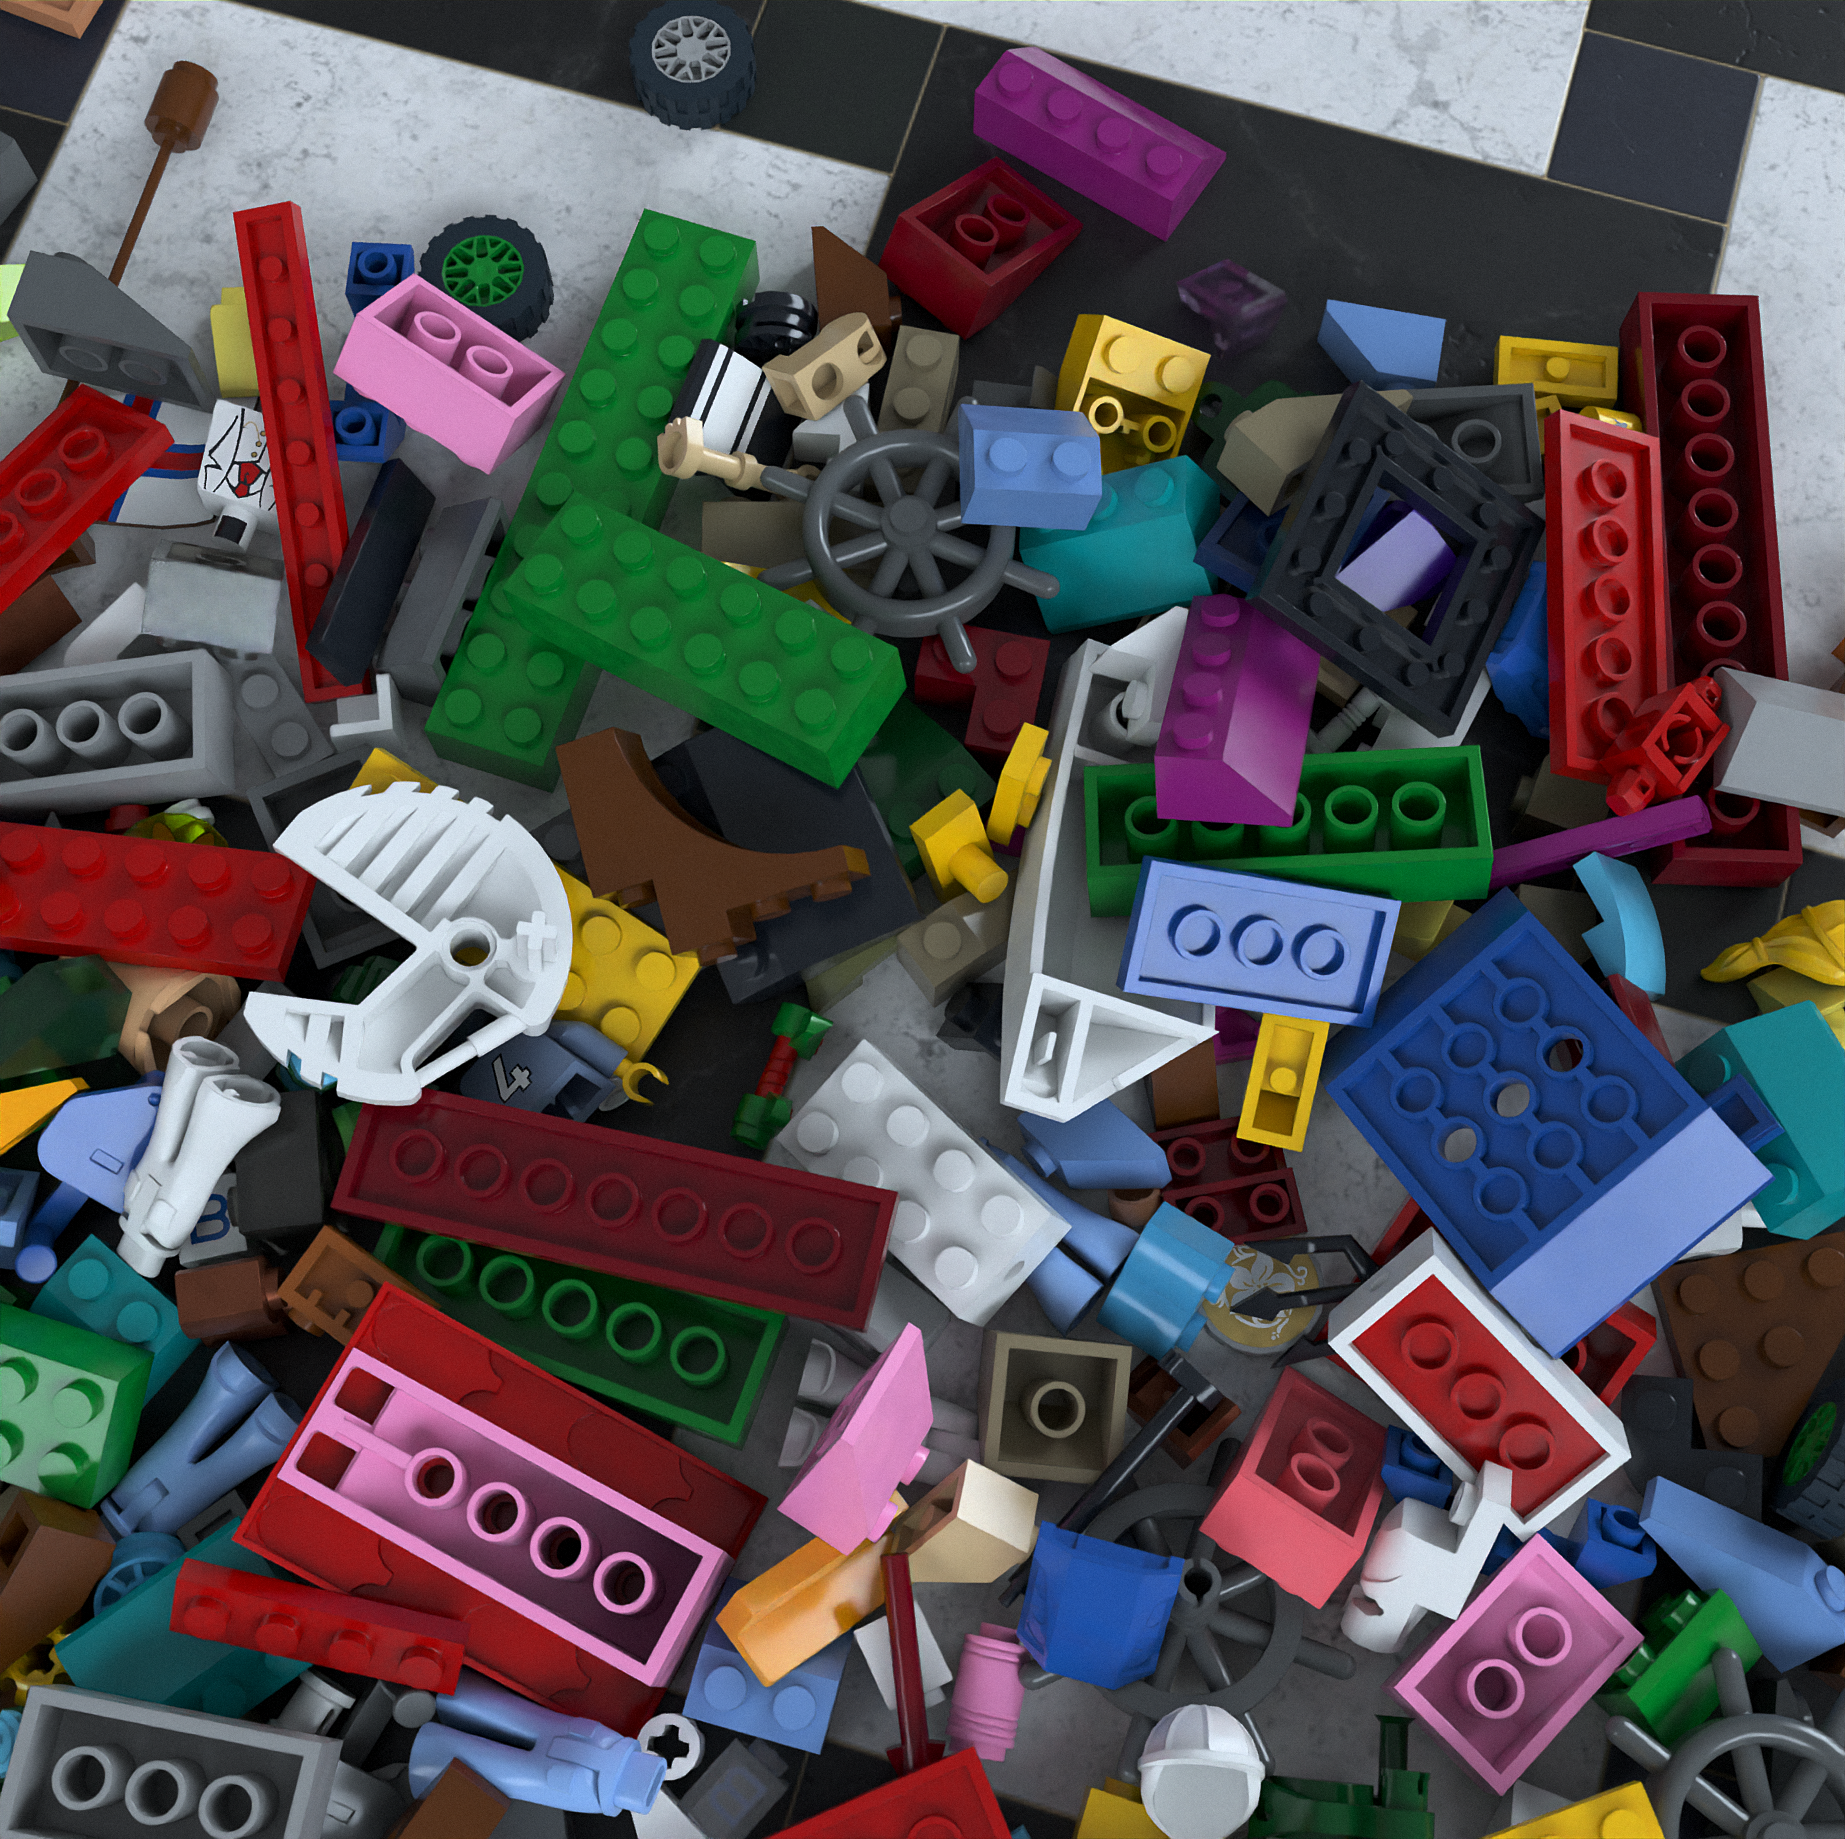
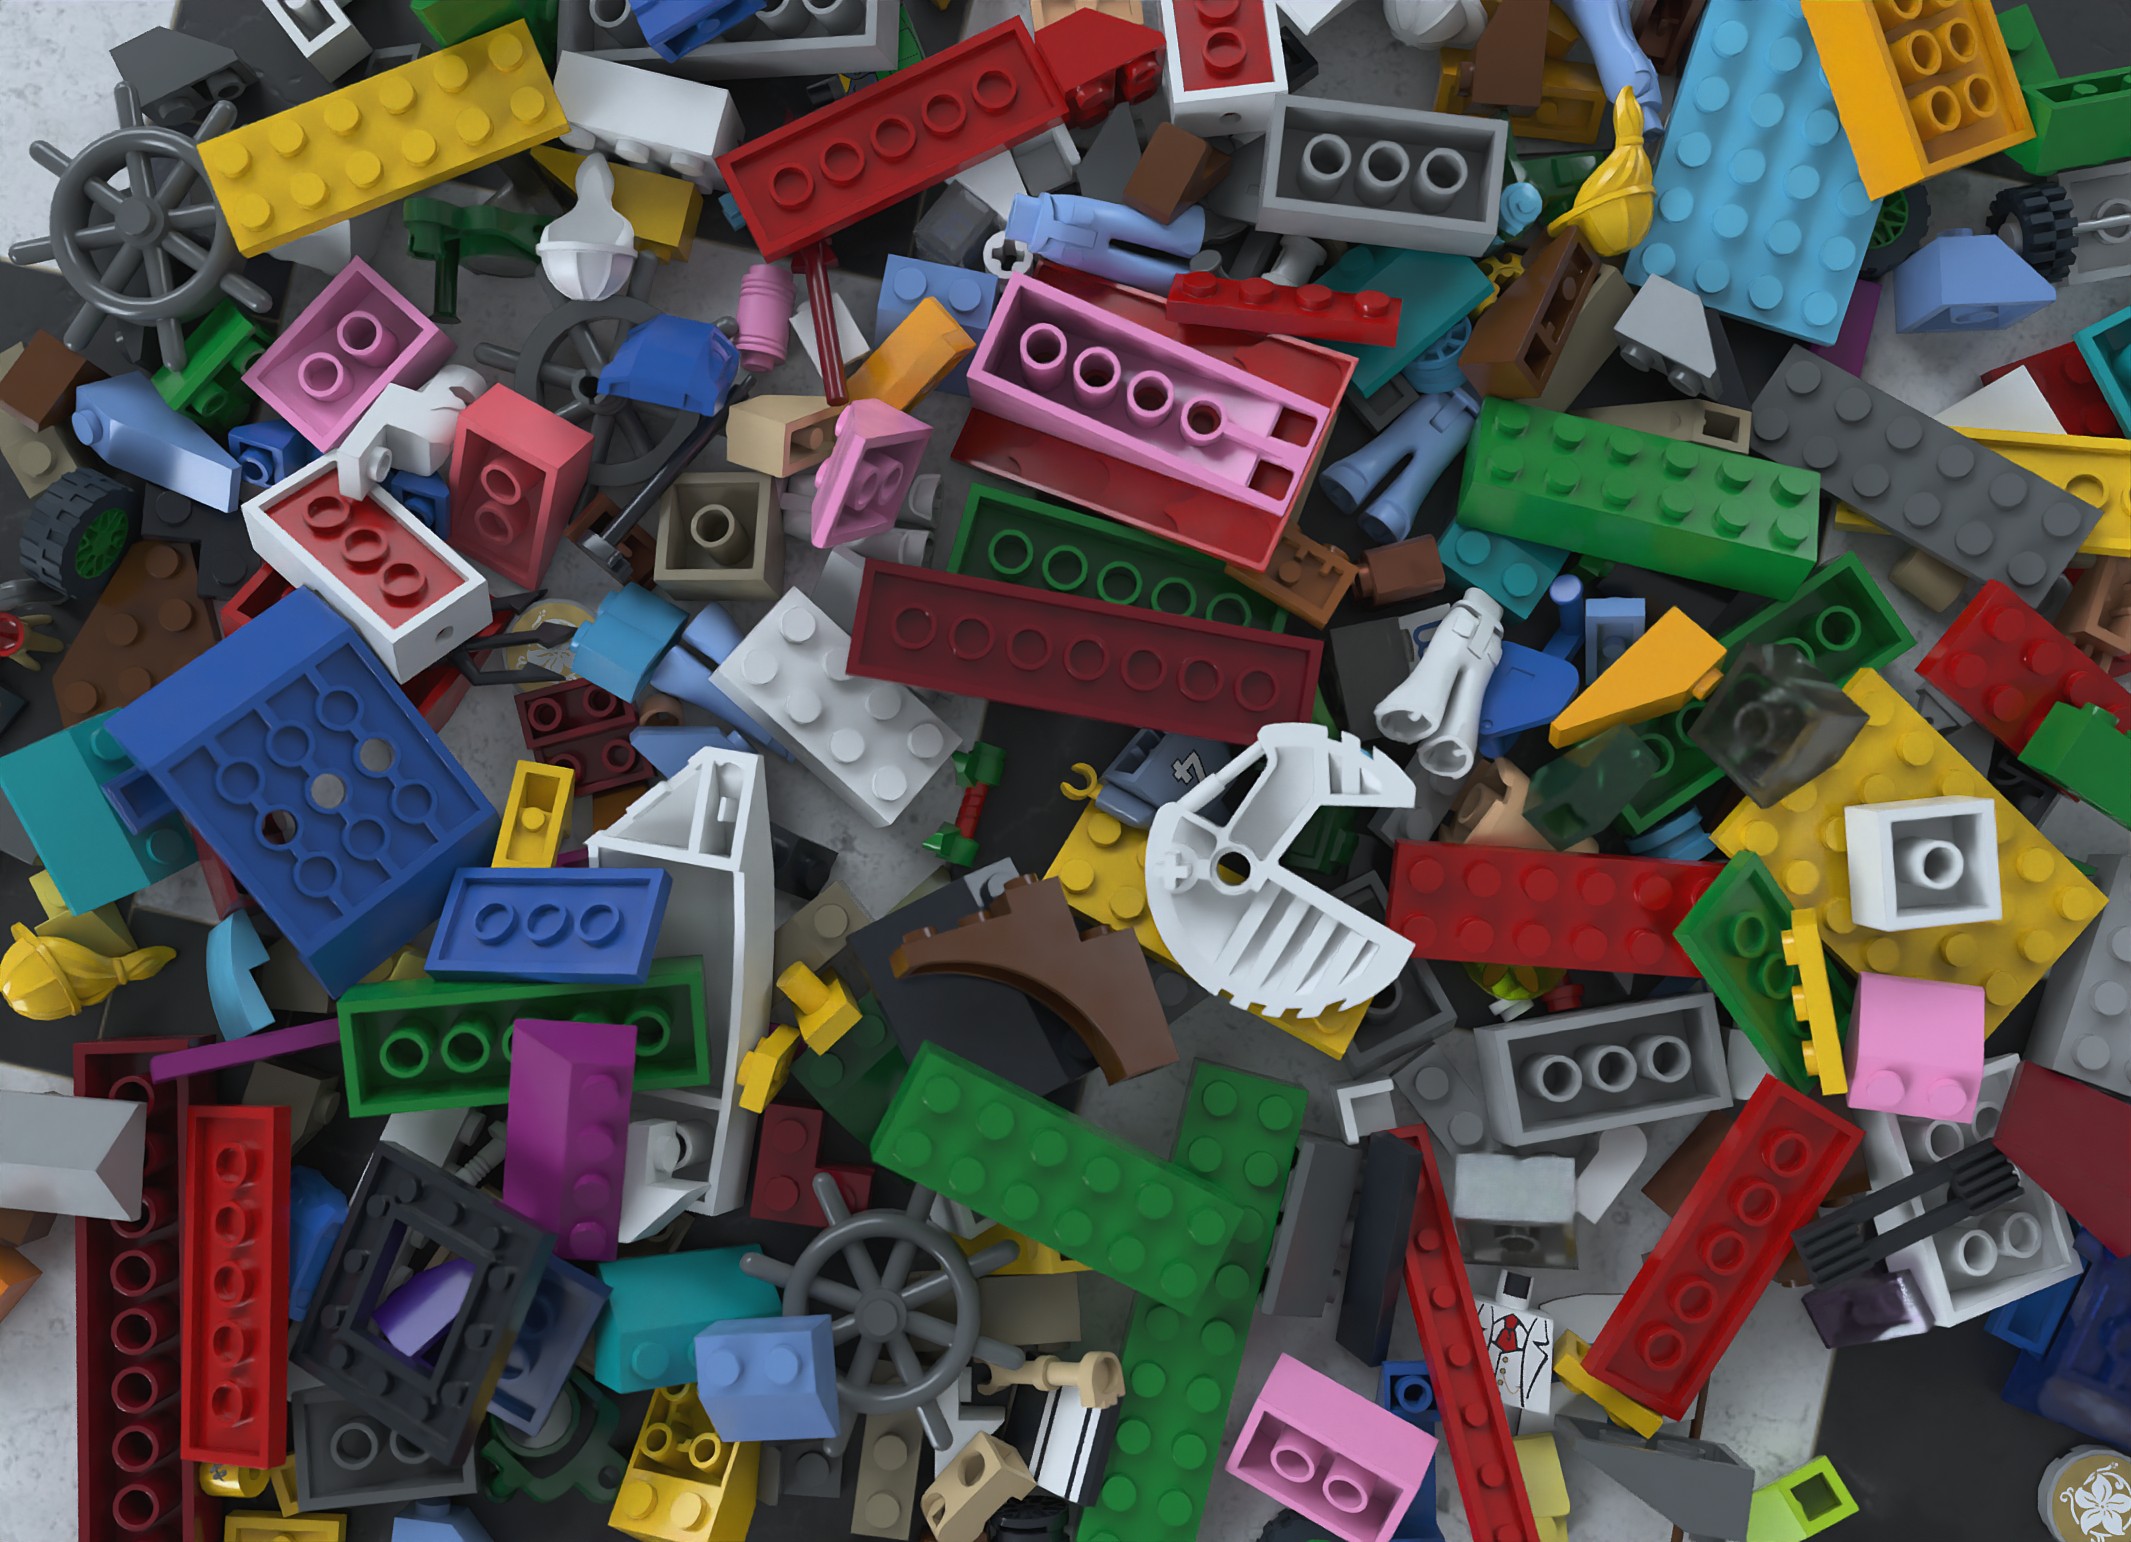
camera: 175 degrees right, 15 degrees up
dark tan slope [1216,389,1414,517] -> none
red piece [1599,676,1731,817] -> none
none -> yellow plate [1553,1328,1663,1440]

